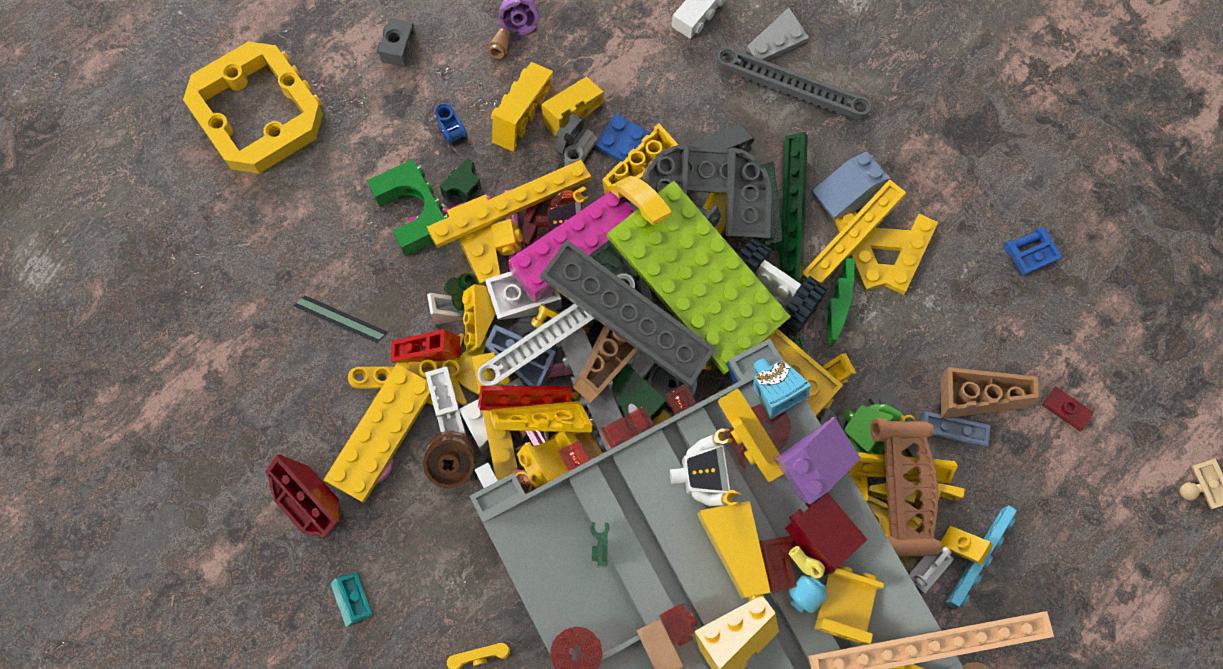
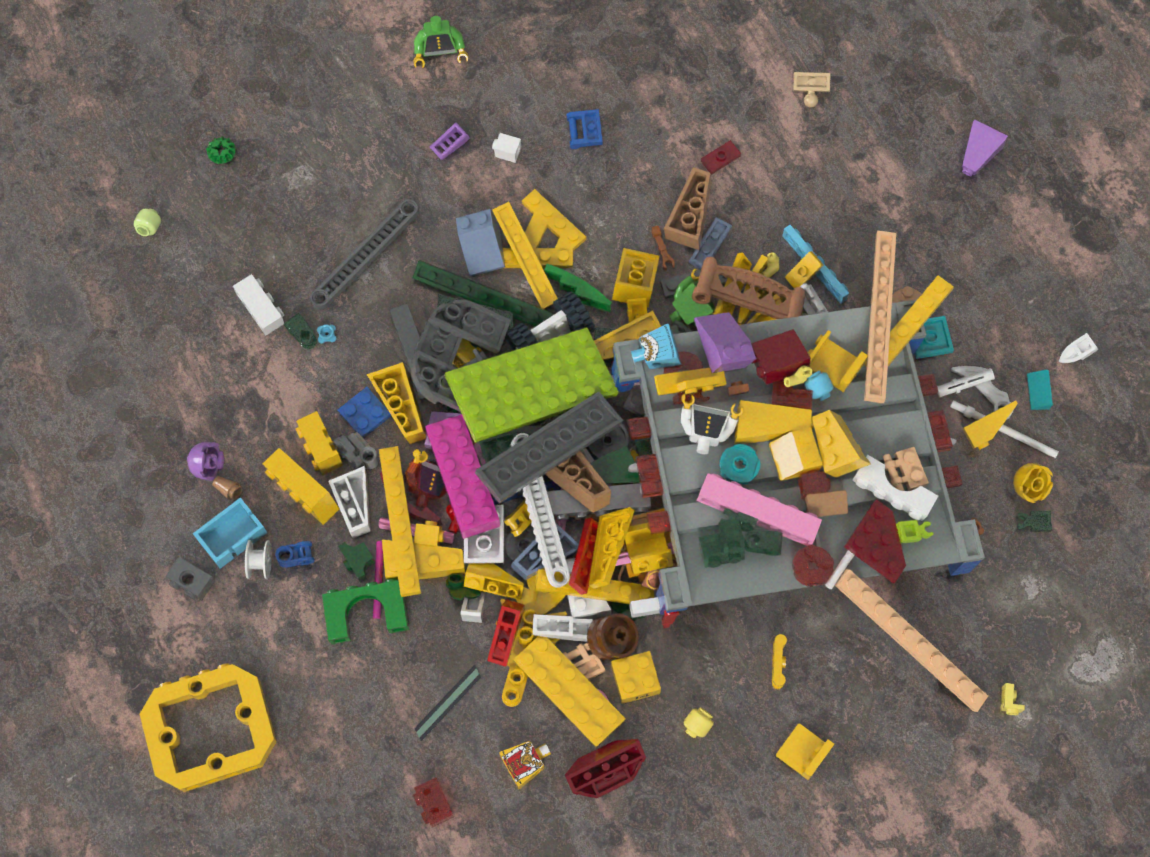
camera: 70 degrees left, 0 degrees up
teal slope [331,572,373,627] -> none
yellow slope [608,176,673,225] -> none
light grey wing [746,8,809,61] -> none
none -> medium azure piece [193,498,267,569]
none -> white piece [245,540,272,580]
none -> clear green piece [283,312,317,349]
none -> medium azure plate [317,325,336,344]
none -> white wedge [328,466,371,539]
none -> torso [413,16,468,68]
none -> clear red brick [413,778,454,828]
none -> medium lavender slope [430,123,470,160]
none -> white brick [492,133,521,163]
none -> torso [499,741,551,789]
none -> light nougat plate [563,643,605,680]
none -> yellow brick [611,651,661,704]
none -> yellow slope [612,248,660,308]
none -> dark orange piece [651,225,675,271]
none -> light yellow head [684,707,714,738]
none -> bright pink brick [696,473,822,547]
none -> clear green brick [699,518,745,568]
none -> teal plate [719,444,761,485]
none -> dark orange plate [727,381,749,397]
none -> clear green piece [742,530,783,556]
none -> light yellow arm [761,252,779,278]
none -> yellow slope [769,428,823,481]

